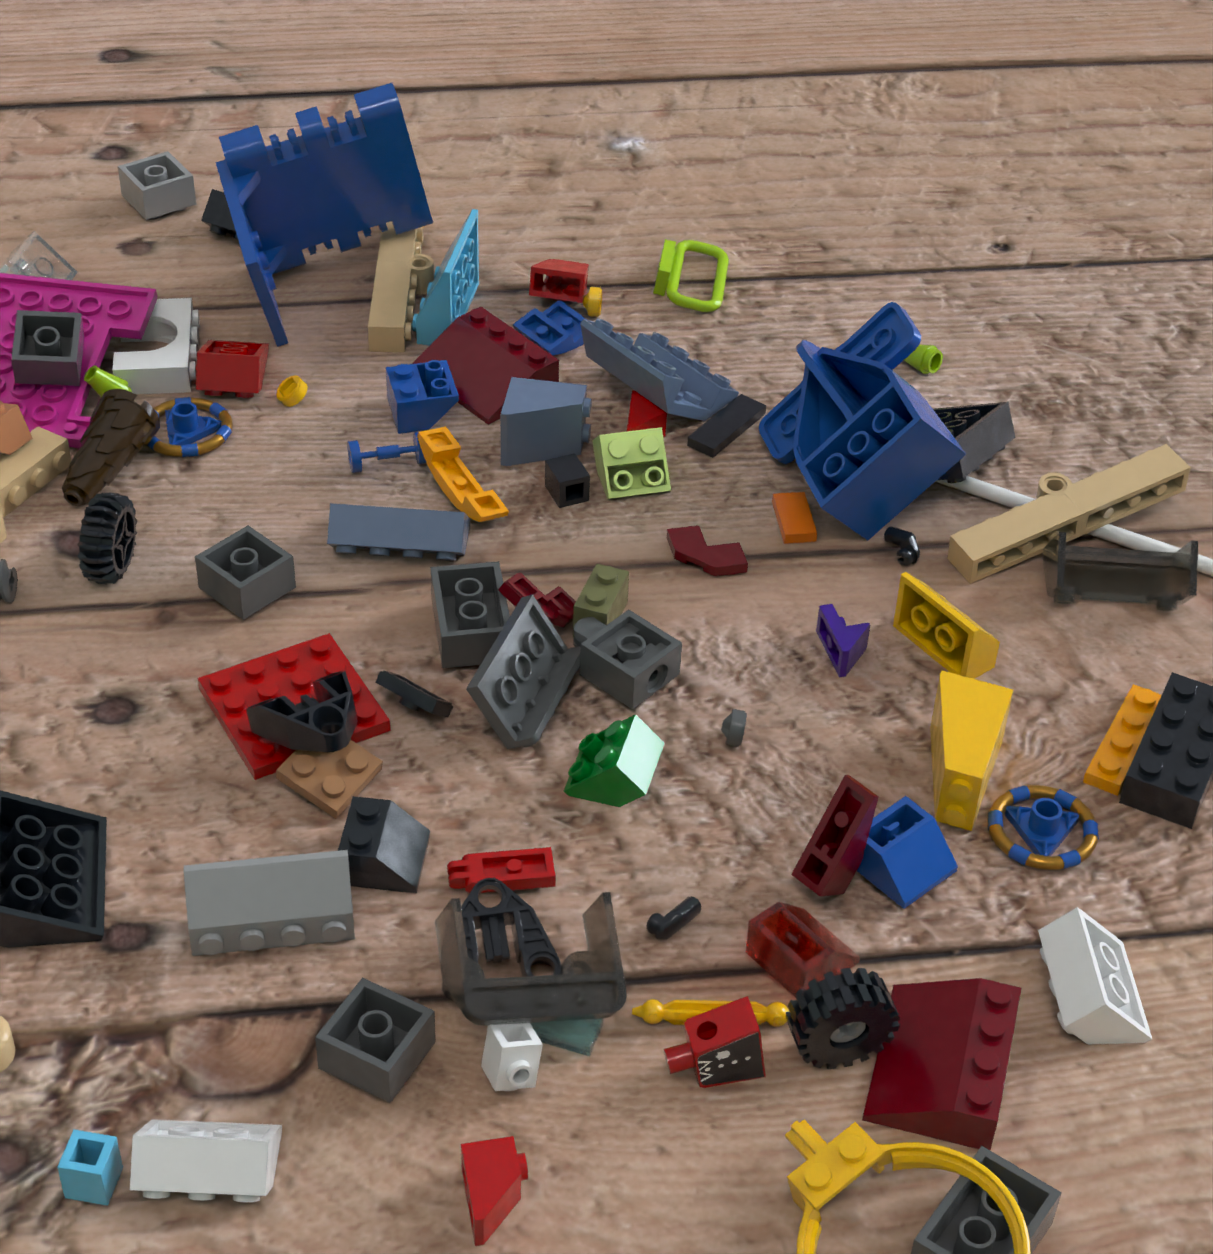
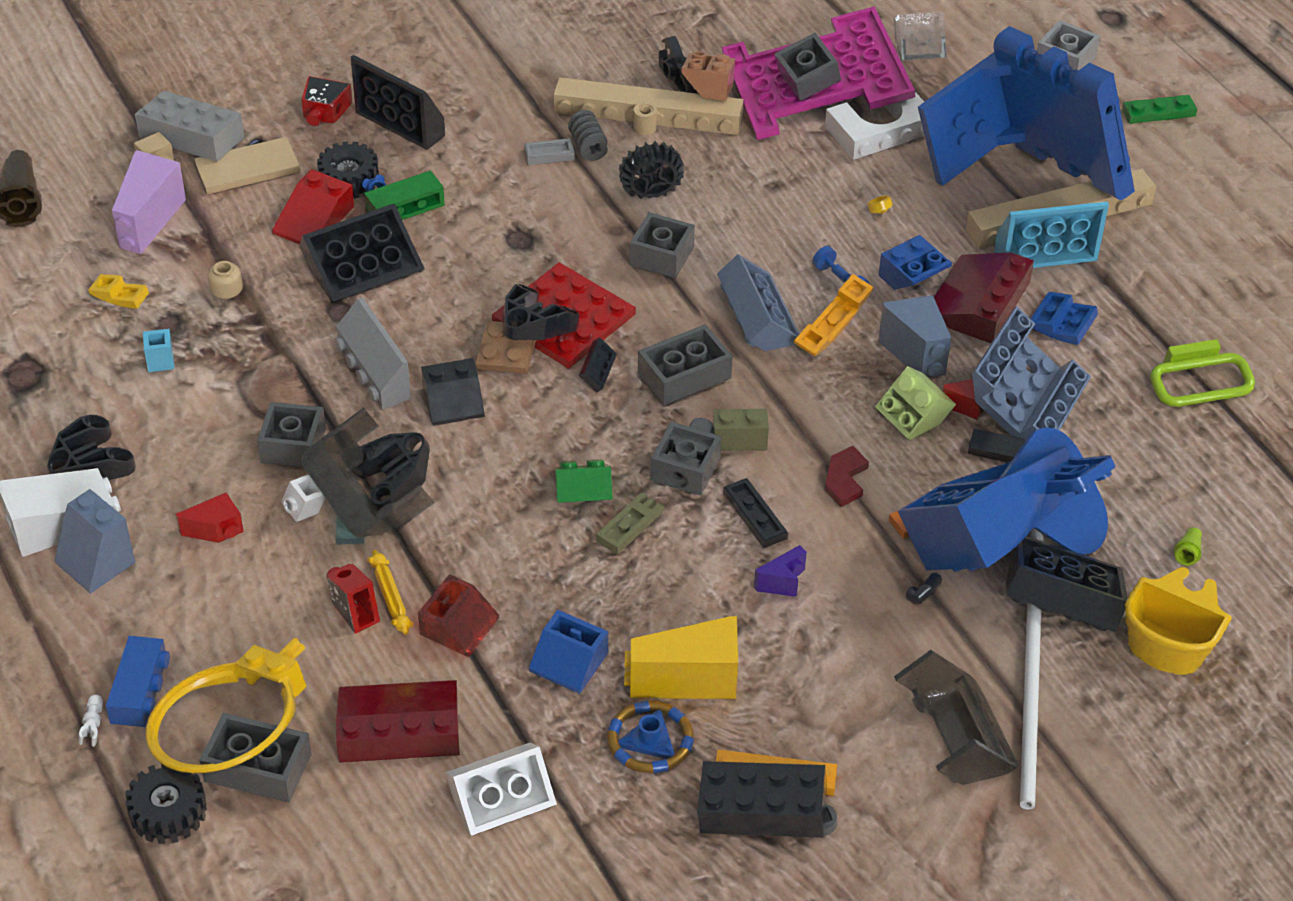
camera: 70 degrees right, 5 degrees up
dark brown cone [62,389,160,506] -> none
lime cone [84,366,132,397] -> none
white slope [130,1119,282,1202] -> none
blue piece [147,397,233,458] -> none
red slope [196,340,269,398] -> none
red hinge [447,847,556,893] -> none
dark grey bracket [466,595,581,749] -> none
dark red tile [498,572,576,628] -> none
red torso [529,259,589,303] -> none
black brick [545,453,590,508] -> none
yellow tile [583,287,602,317] -> none
black arm [646,896,702,940] -> none
dark grey tile [721,709,747,747] -> none
black bush [786,968,900,1069] -> none
dark red slope [791,775,879,897] -> none
yellow slope [893,572,1000,679] -> none
tan hinge [947,444,1191,584] -> none
none -> olive hinge [596,493,665,555]
none -> black tile [723,478,788,548]
none -> yellow piece [1125,567,1232,675]

